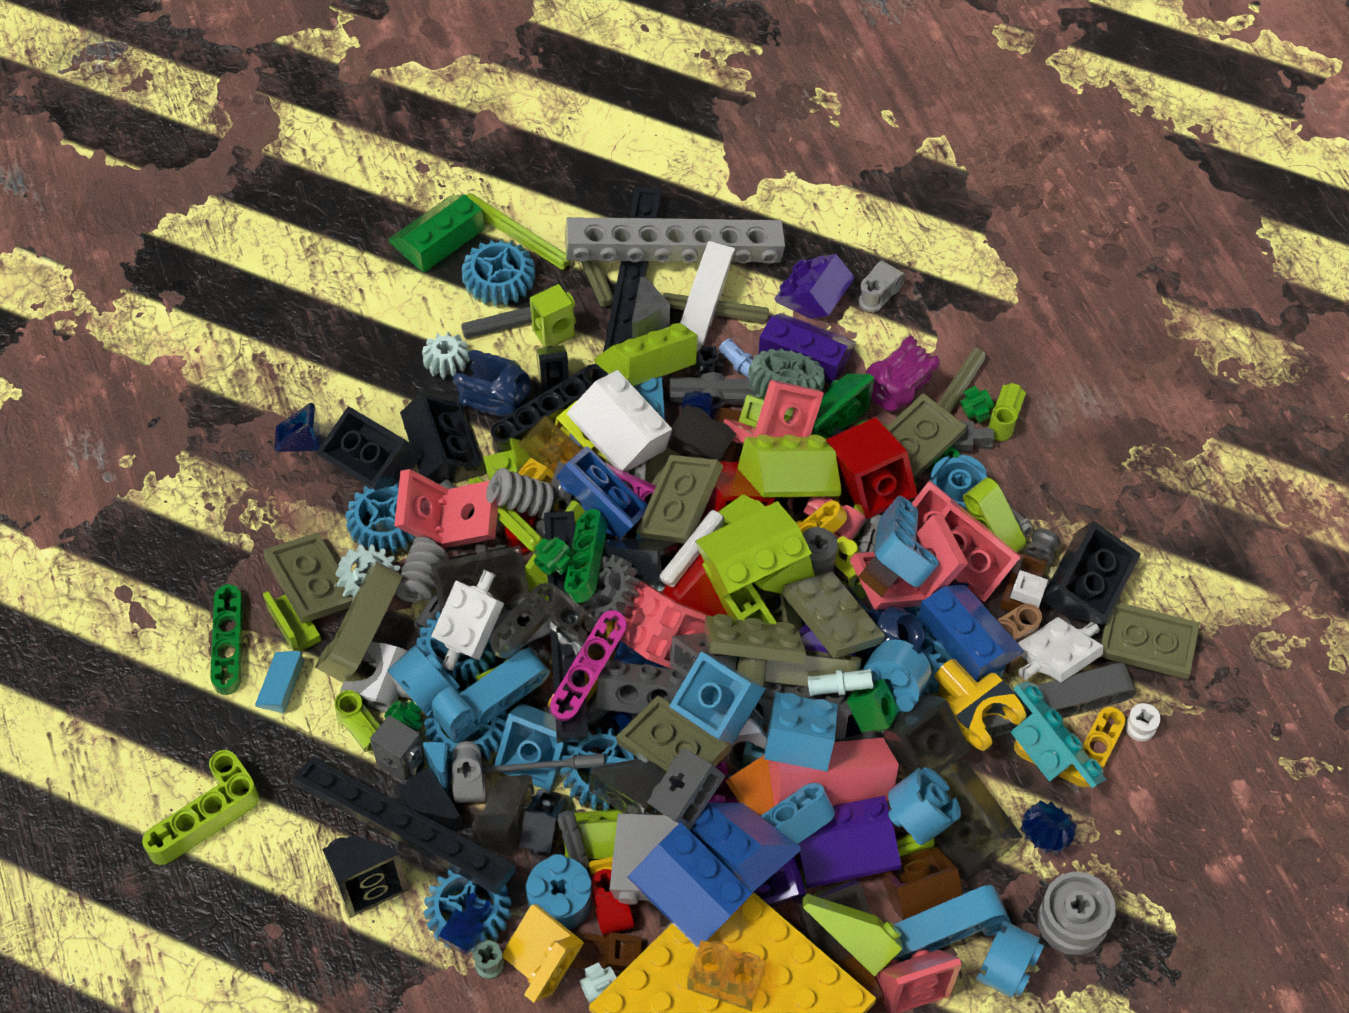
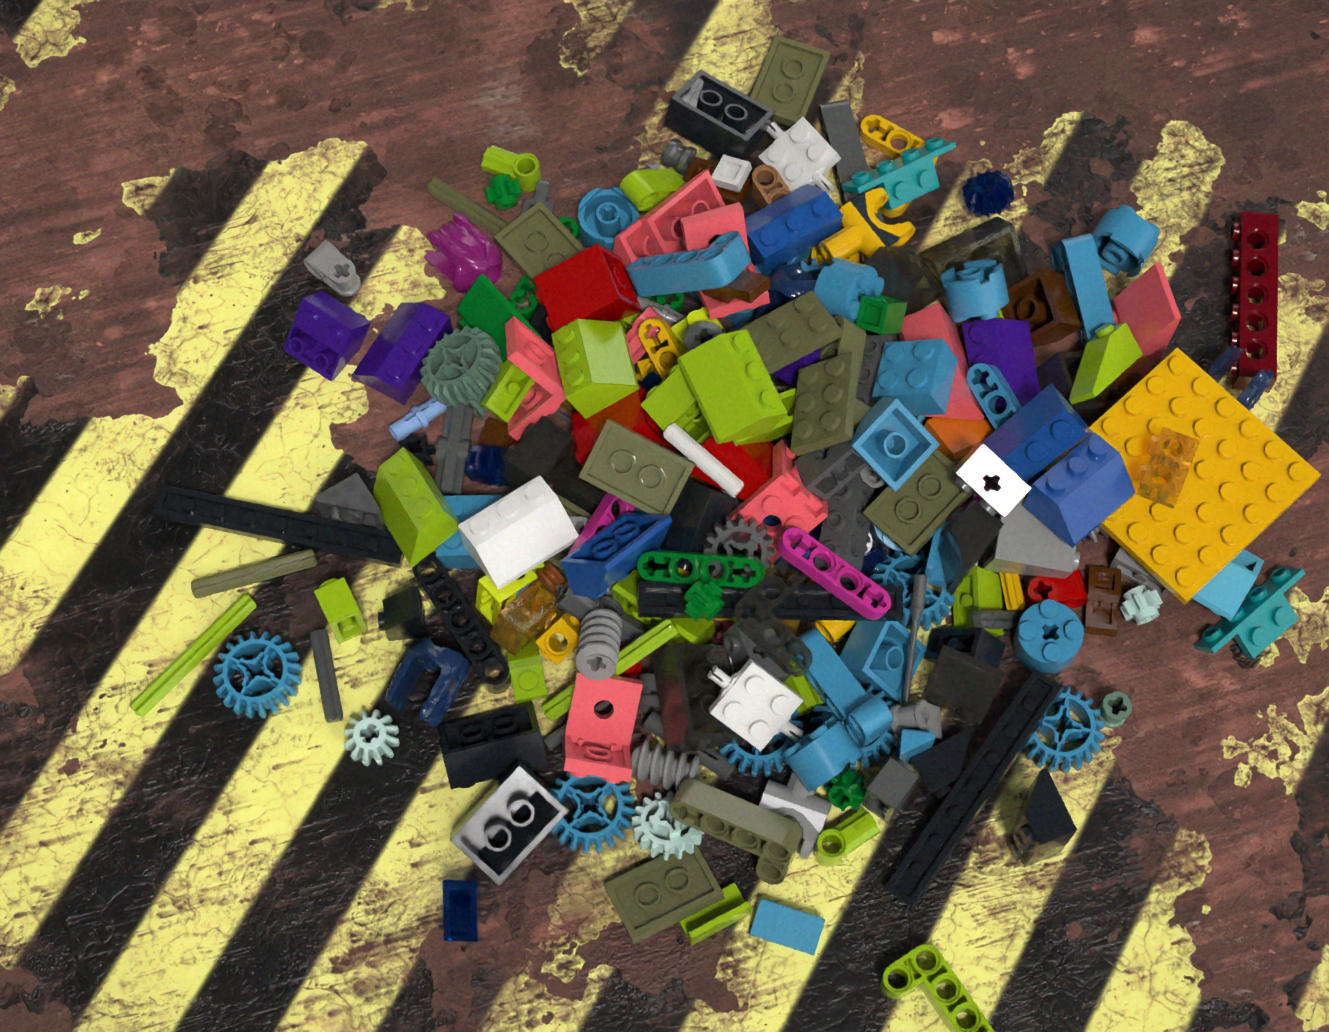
camera: 85 degrees left, 10 degrees up
green beam [210,584,244,695] -> none
green slope [388,194,485,273] -> none
clear blue plate [438,892,491,956] -> none
yellow bracket [502,904,584,1003] -> none
light grey brick [564,217,785,264] -> none
olive axle [663,293,769,322] -> none
white slope [680,241,735,351] -> none
light aqua pin [808,668,873,697] -> none
light grey wheel [1038,872,1116,955] -> none
white wheel [1125,703,1161,742] -> none

